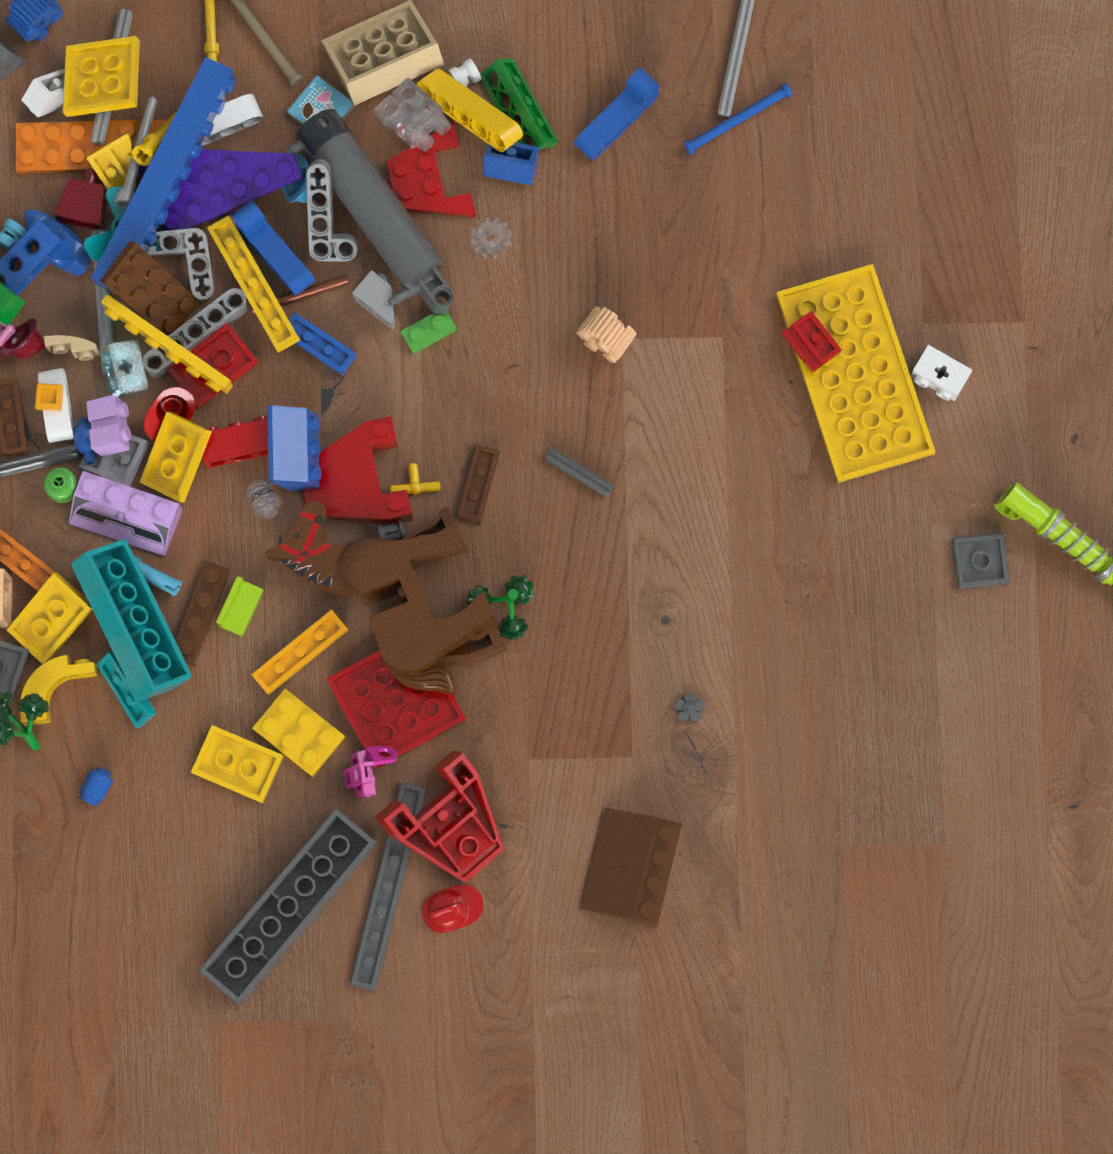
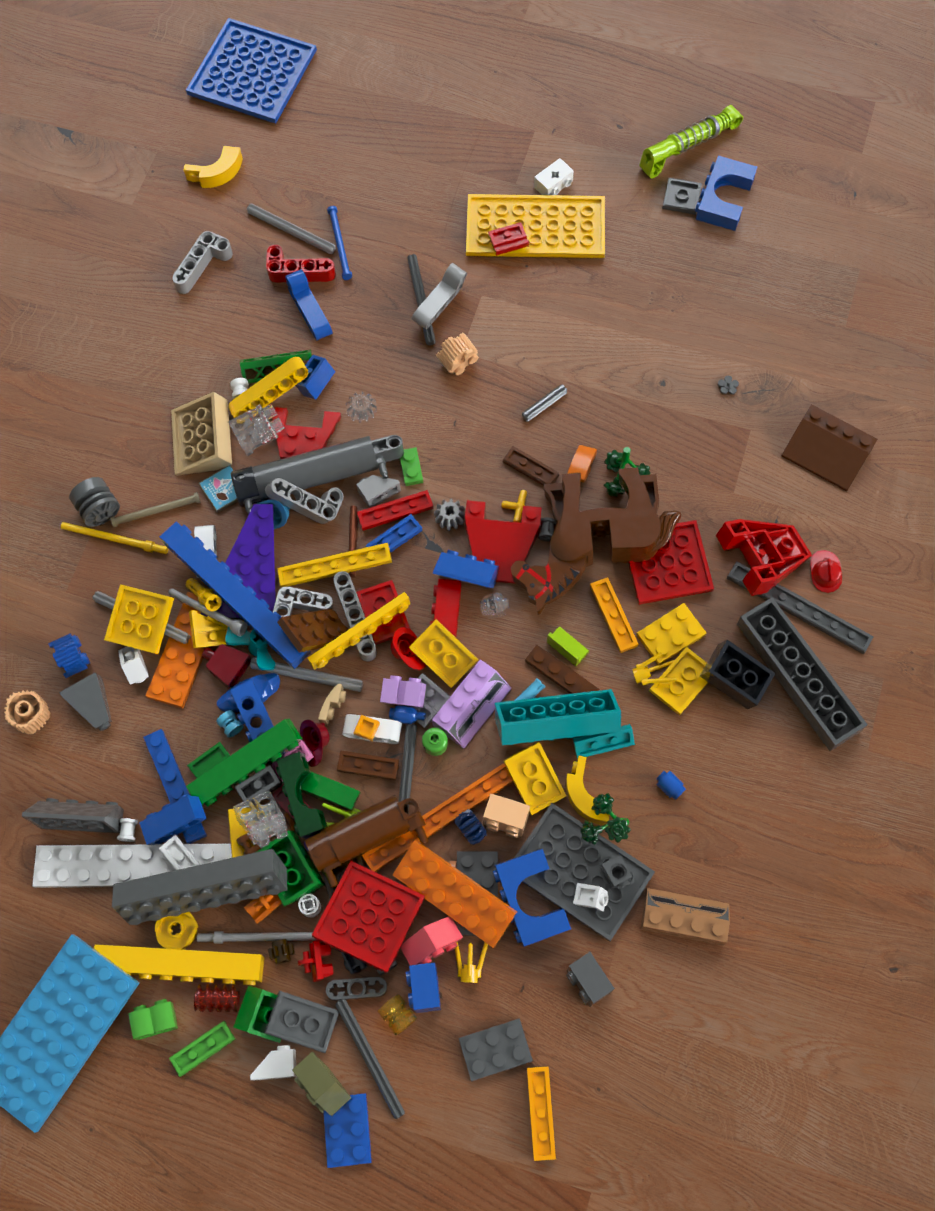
camera: 70 degrees left, 10 degrees down
clear light blue brick [101,339,149,397] -> none
blue beam [231,200,315,296] -> none
dark pink piece [343,746,398,798] -> none
none -> red beam [266,245,336,283]
none -> red plate [357,490,434,531]
none -> dark grey axle [407,254,436,346]
none -> light grey beam [411,263,467,329]
none -> light grey gear [434,498,465,531]
none -> orange slope [567,445,597,482]
none -> yellow plant [632,652,678,685]
none -> arch [695,156,757,231]
none -> black brick [700,640,775,709]

